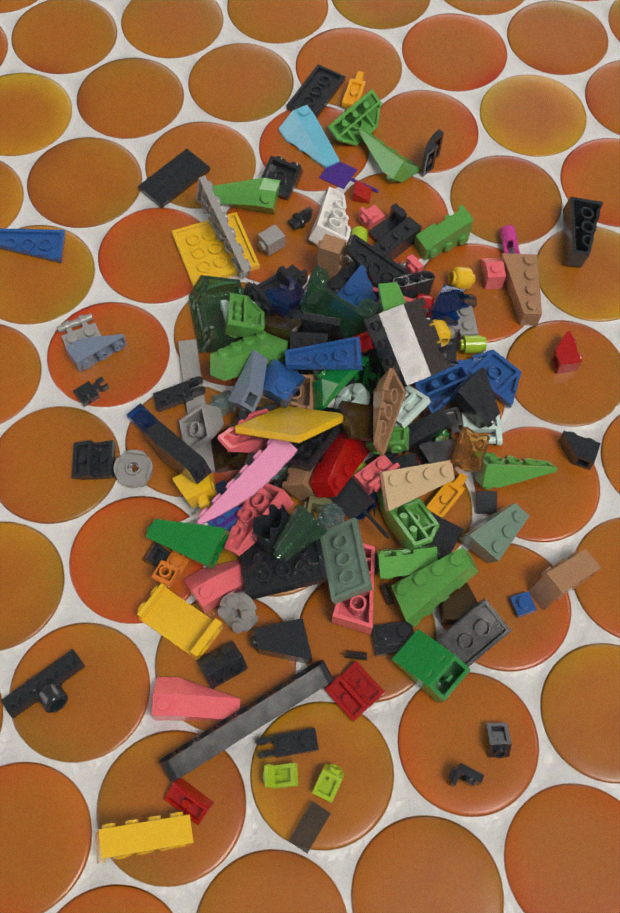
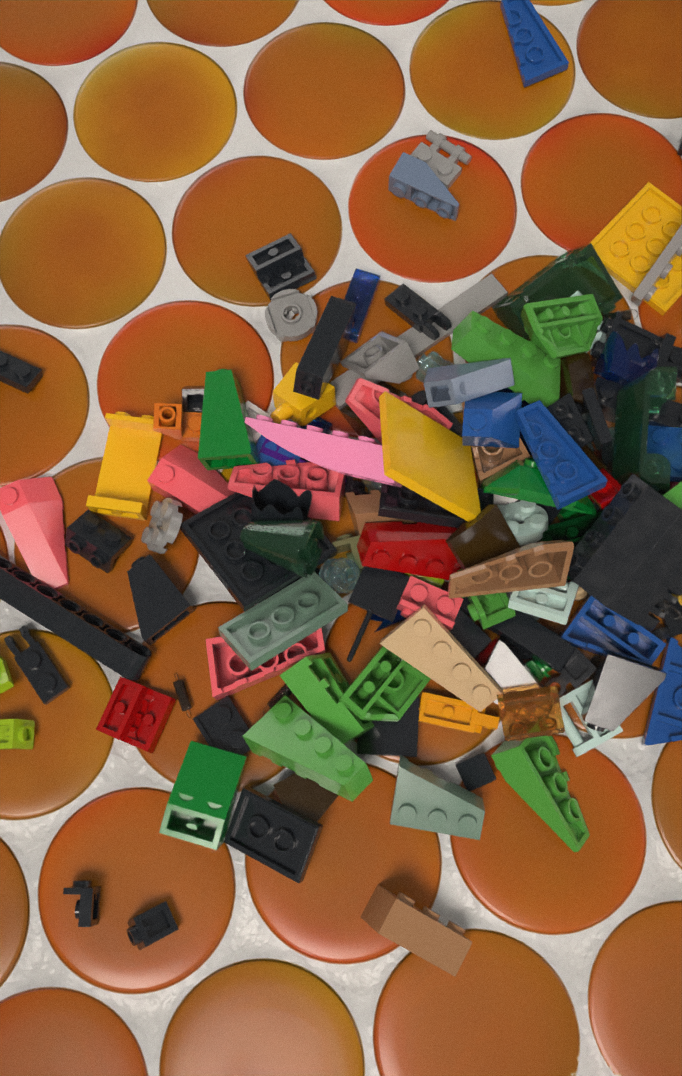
camera: 70 degrees right, 10 degrees up
black plate [73,377,109,407] -> none
blue plate [509,591,537,618] -> none
black slope [558,430,601,470] -> none

